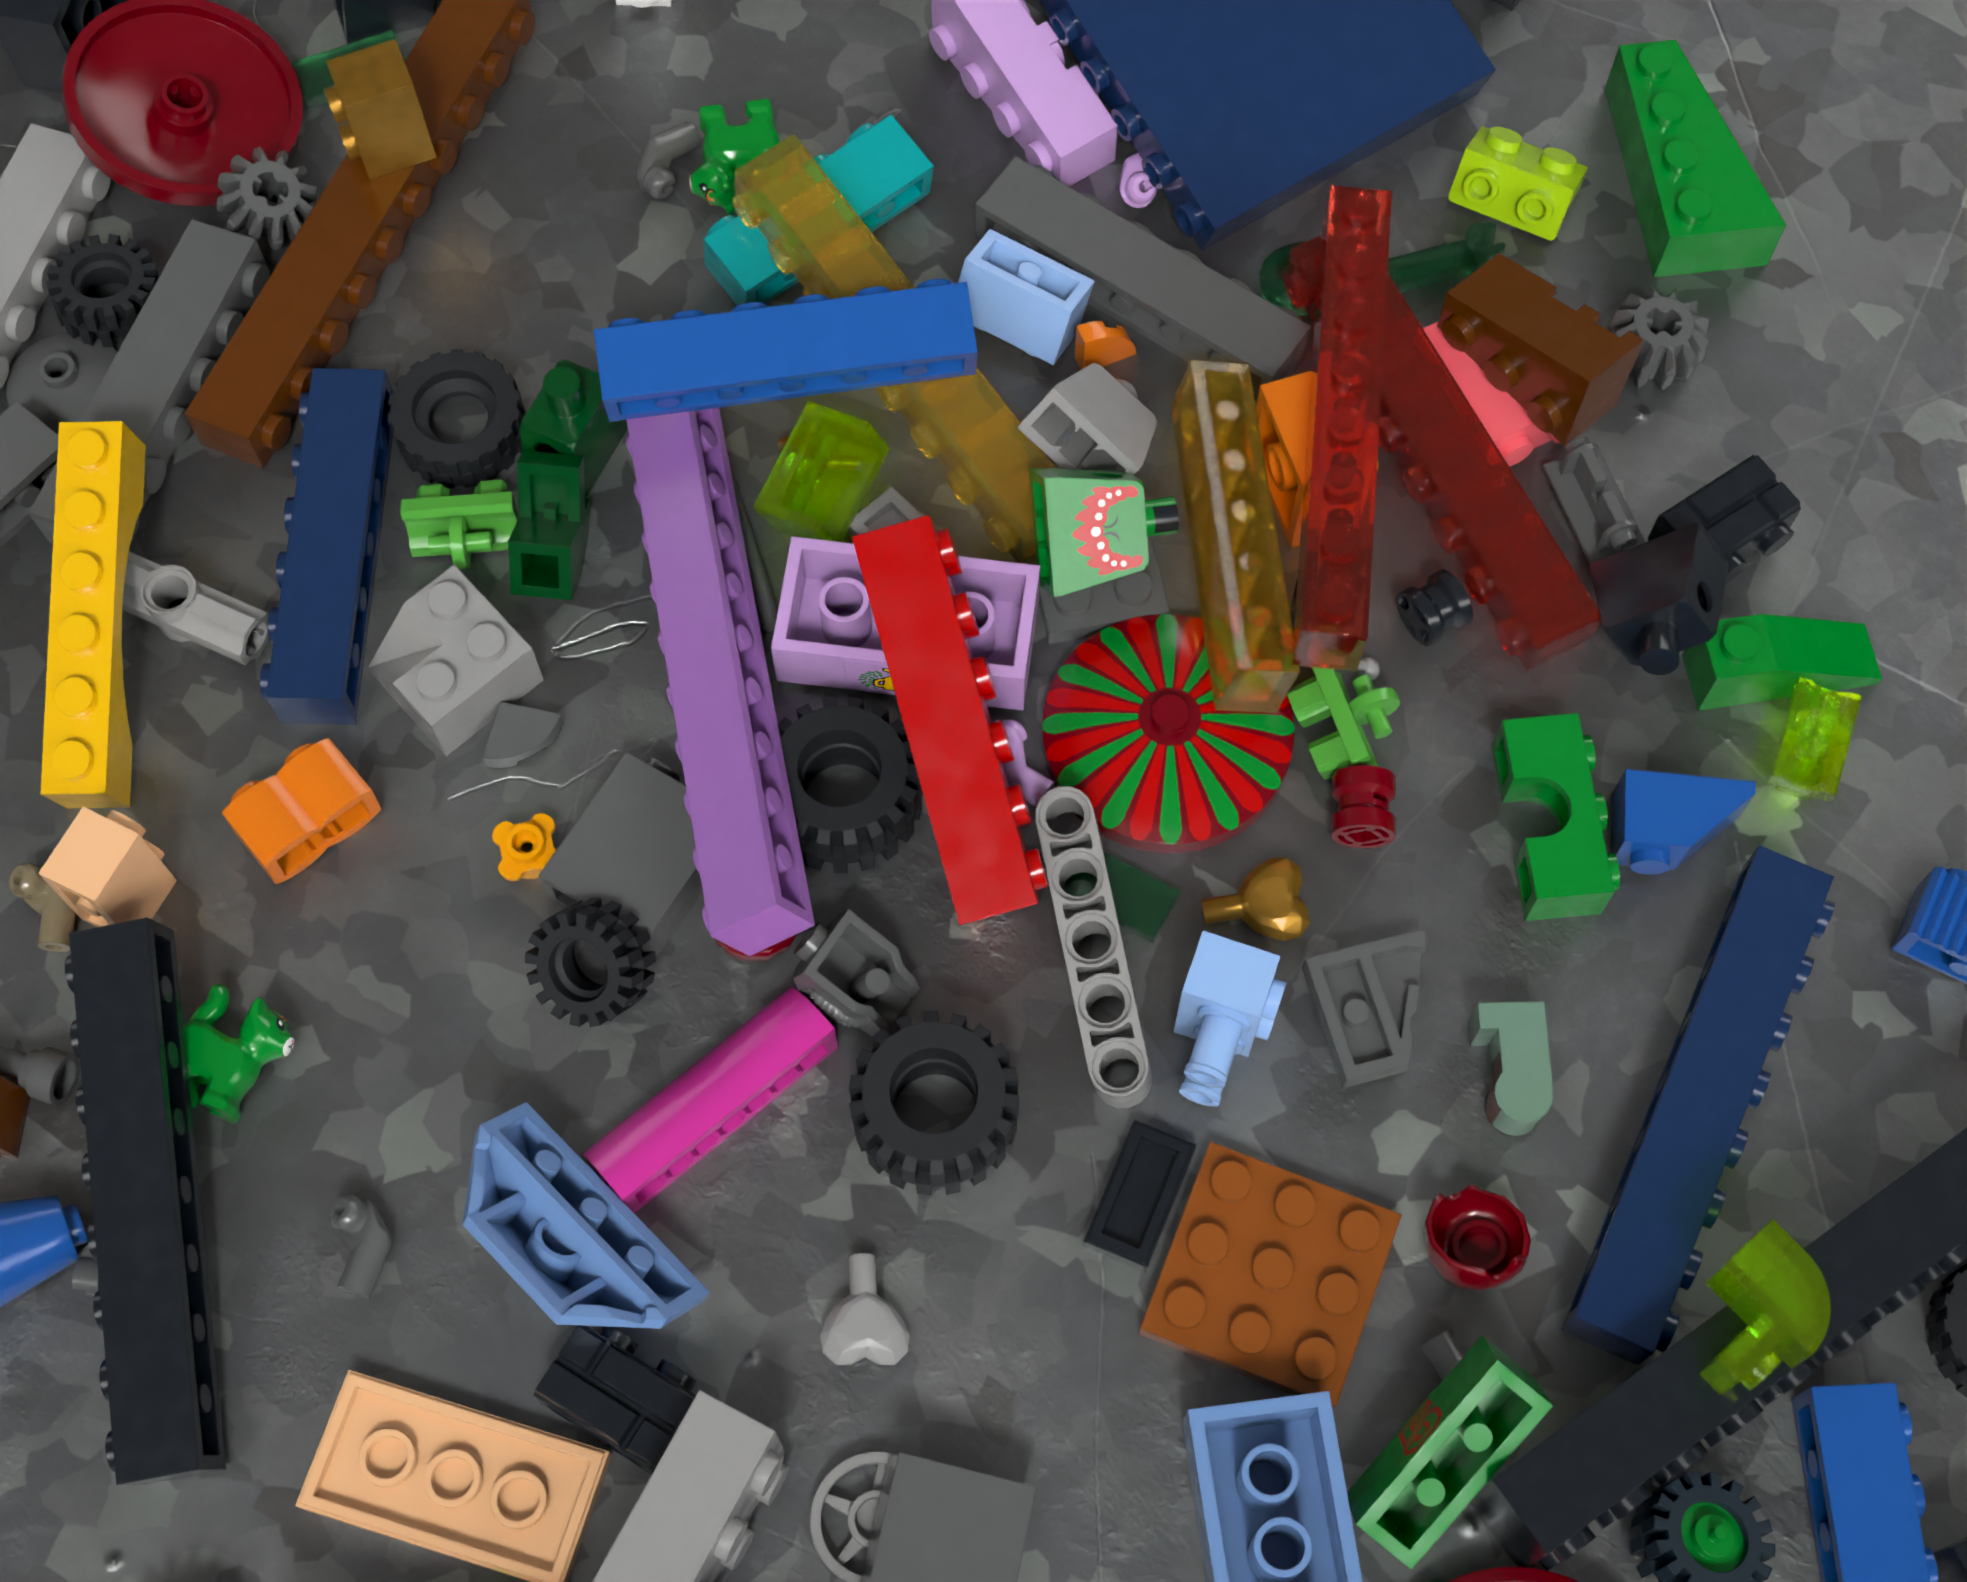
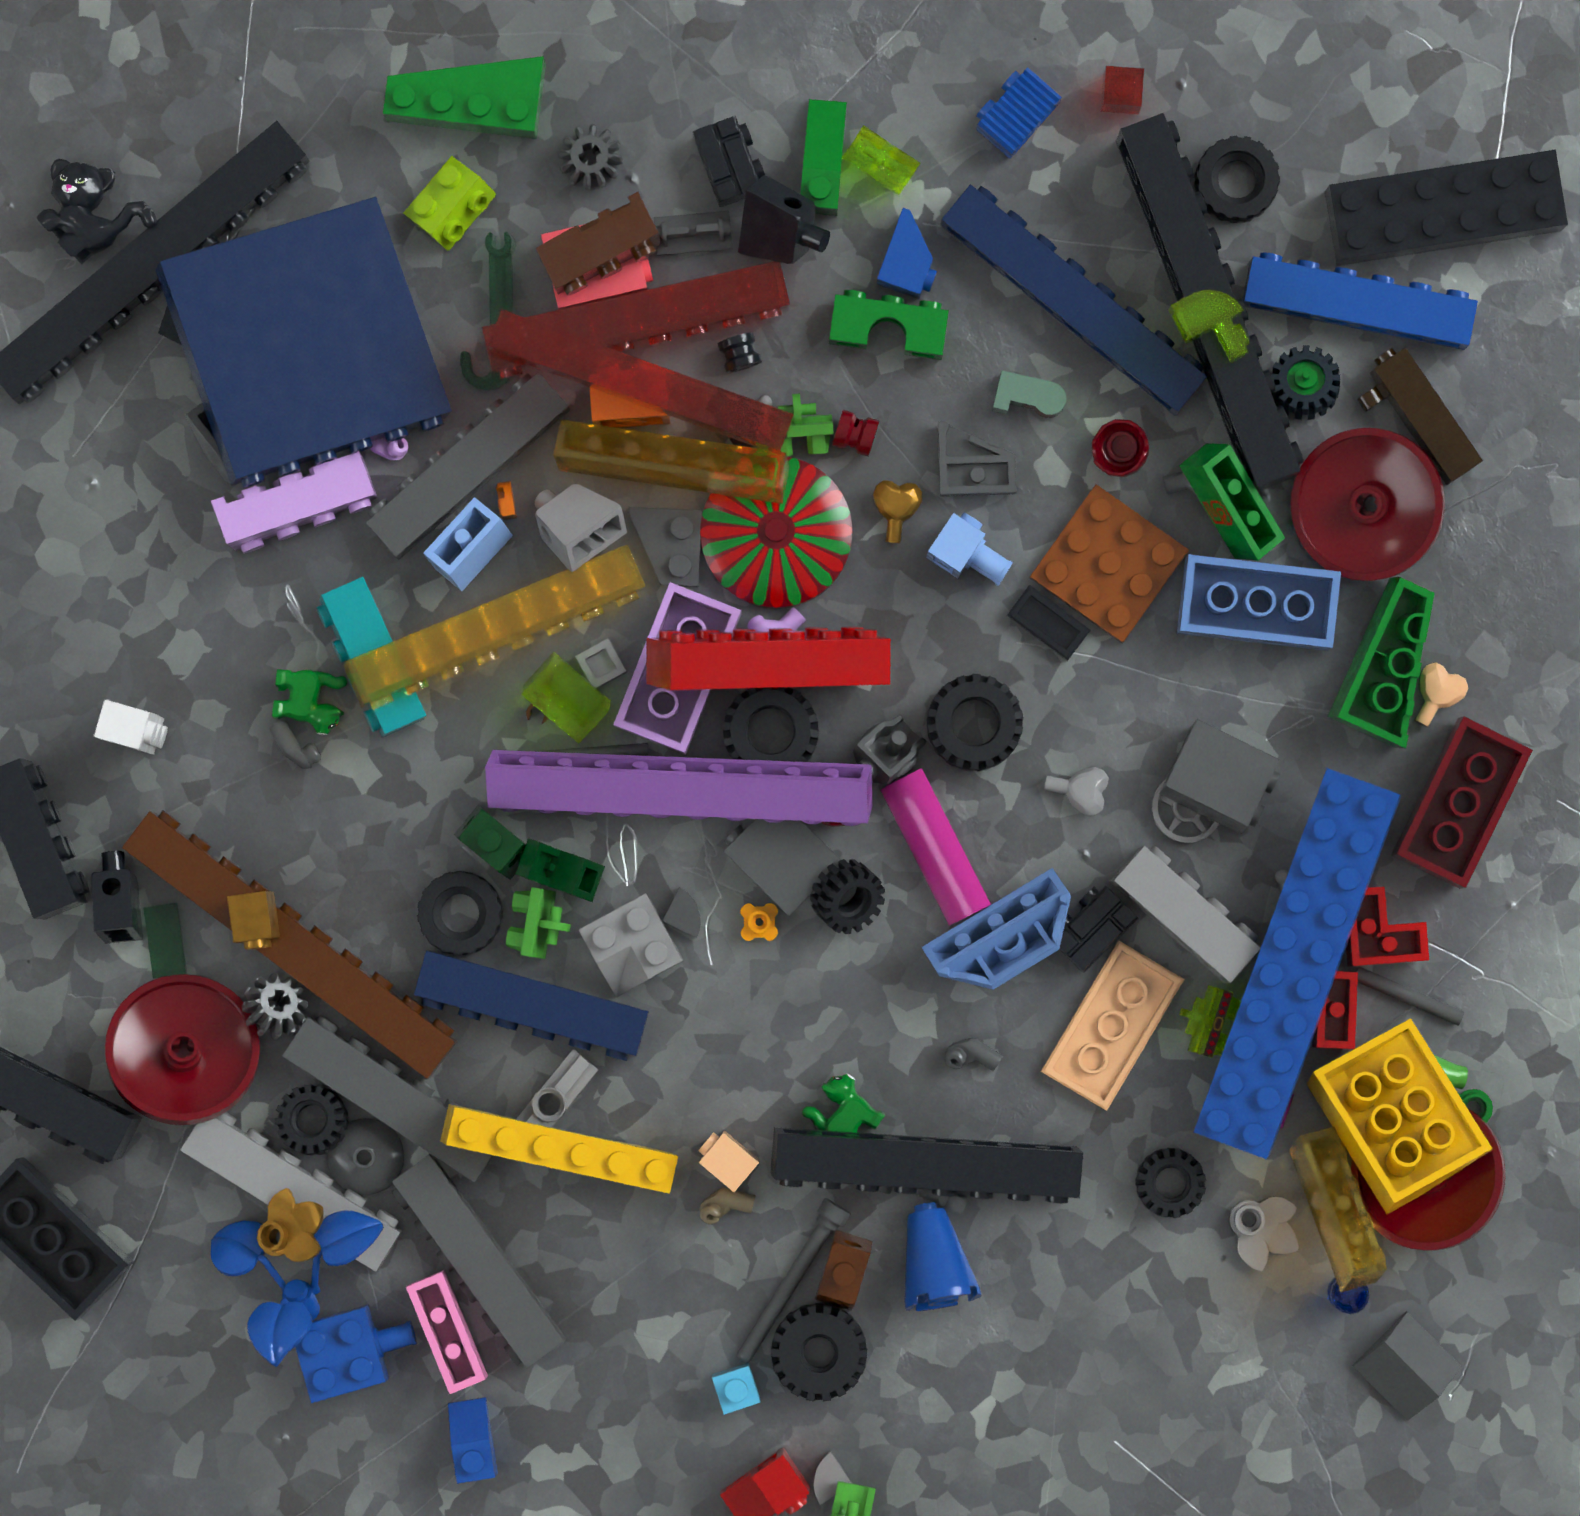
camera: 75 degrees left, 20 degrees up
orange brick [222,738,382,884] -> none
blue brick [594,279,978,422] -> none
torso [1029,468,1179,597] -> none
light grey beam [1036,786,1152,1108] -> none
clear green piece [1047,852,1180,943] -> none

